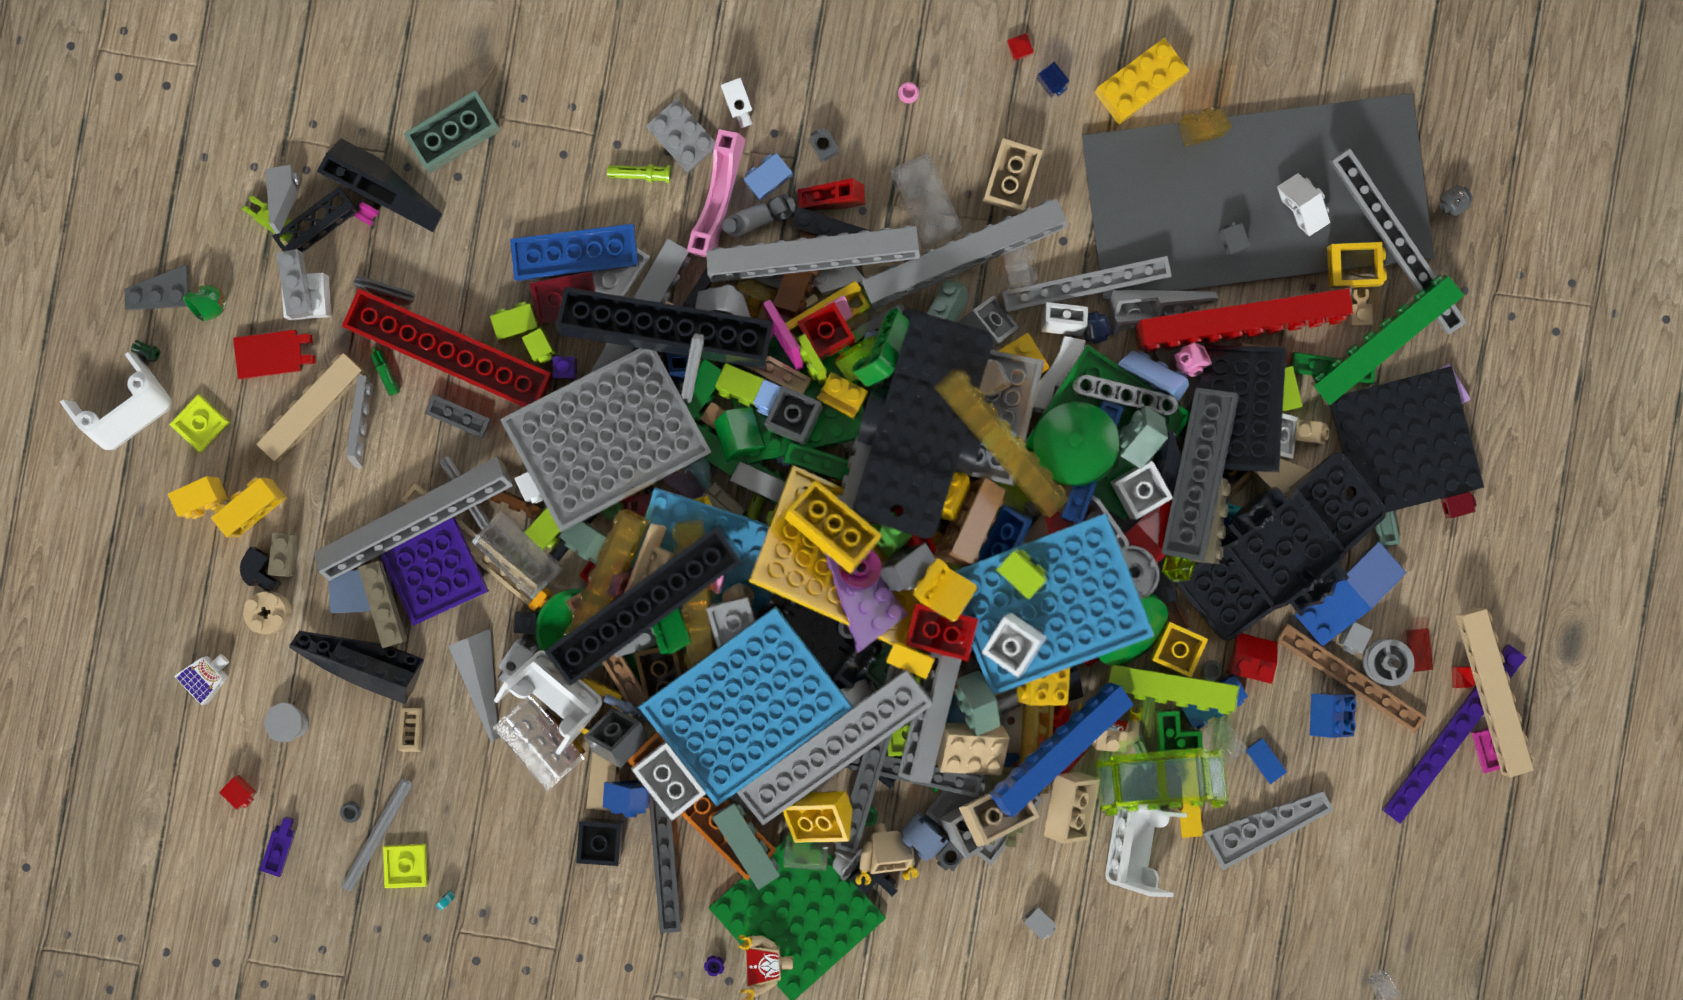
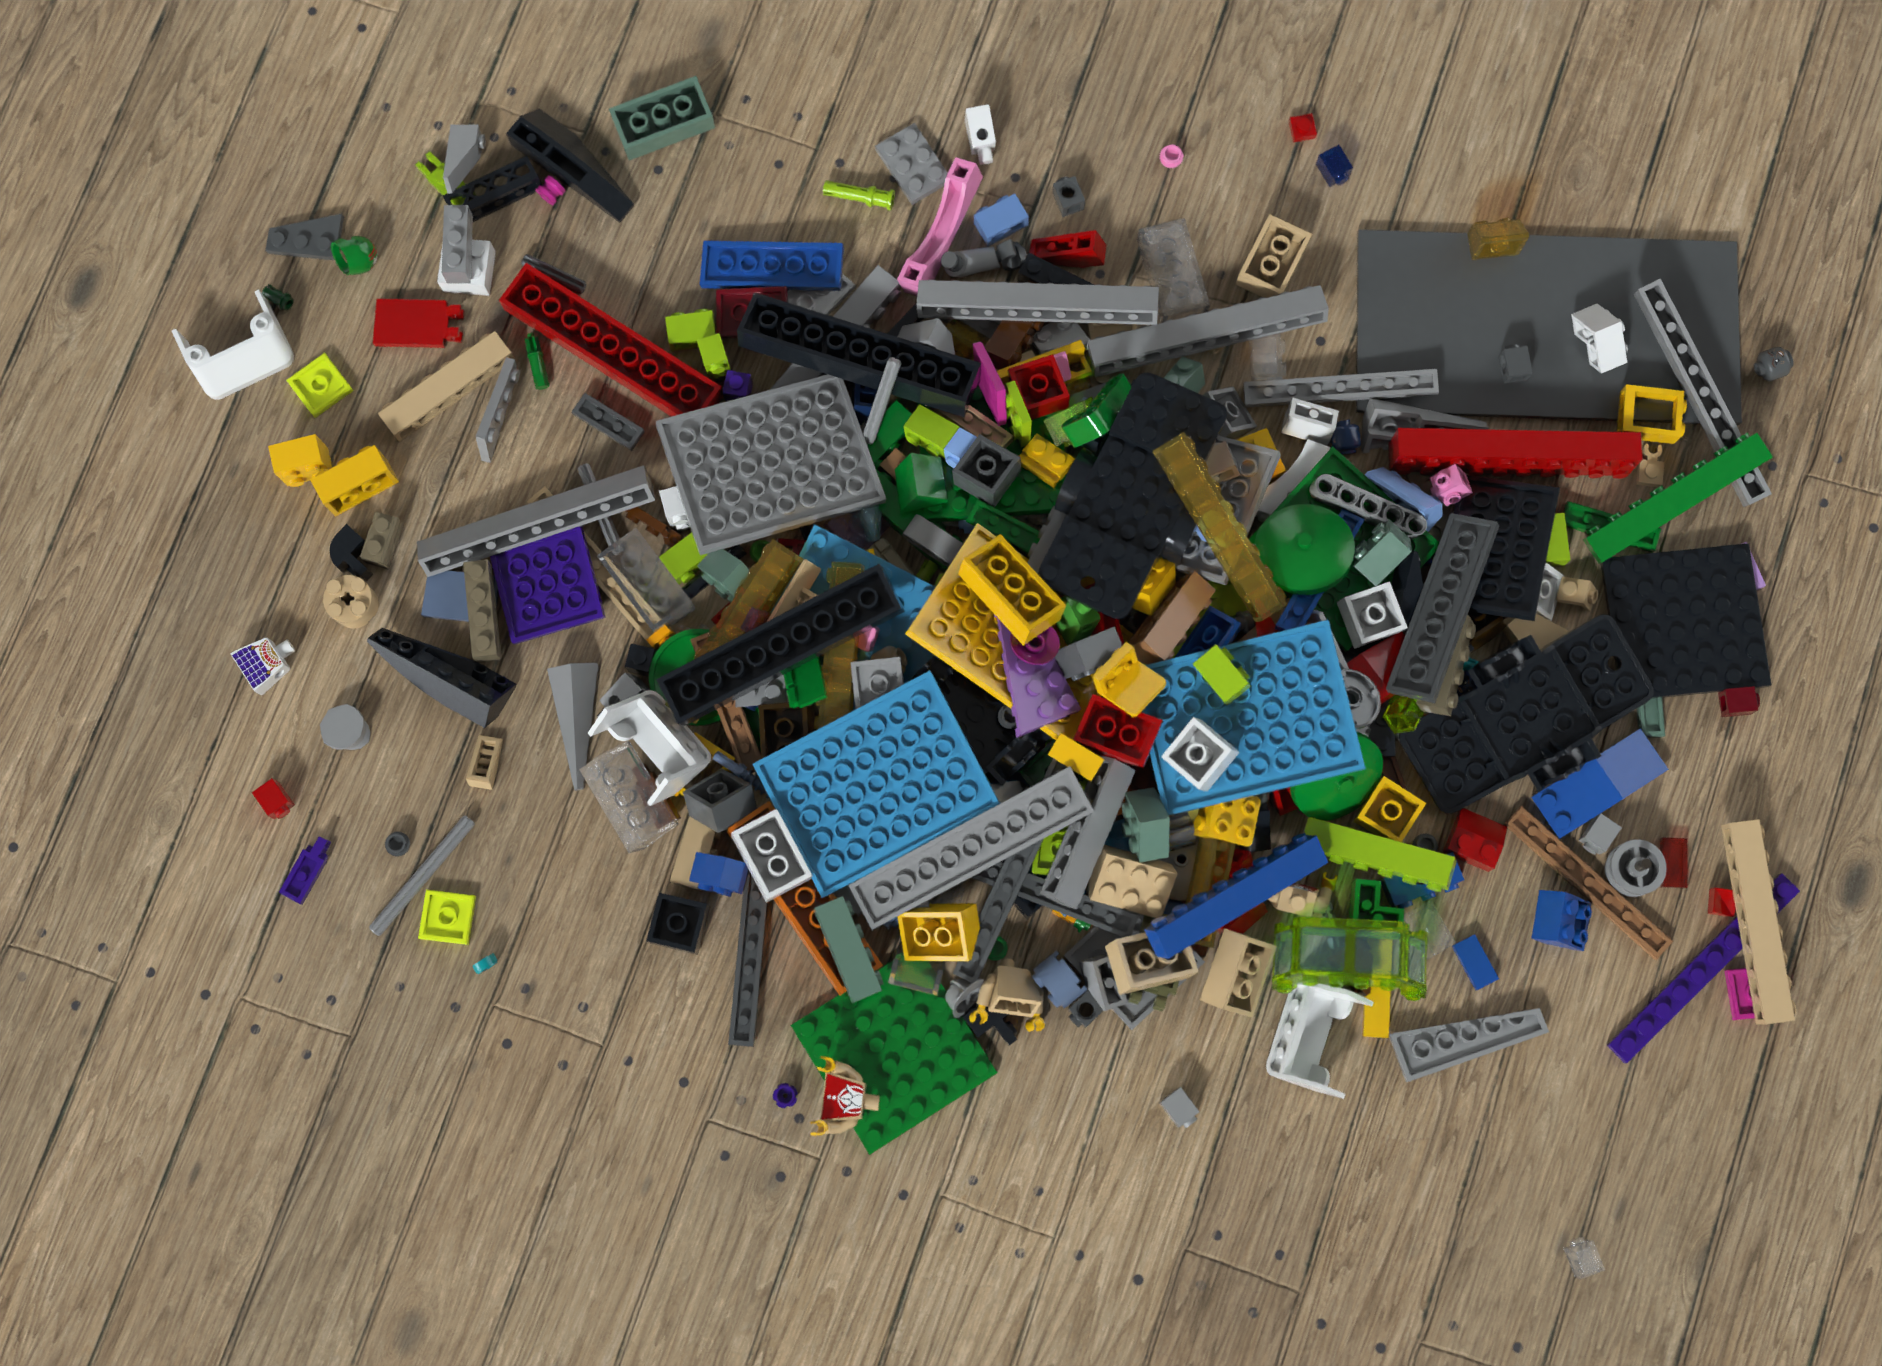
camera: 15 degrees right, 10 degrees down
yellow brick [1094,37,1189,125] -> none

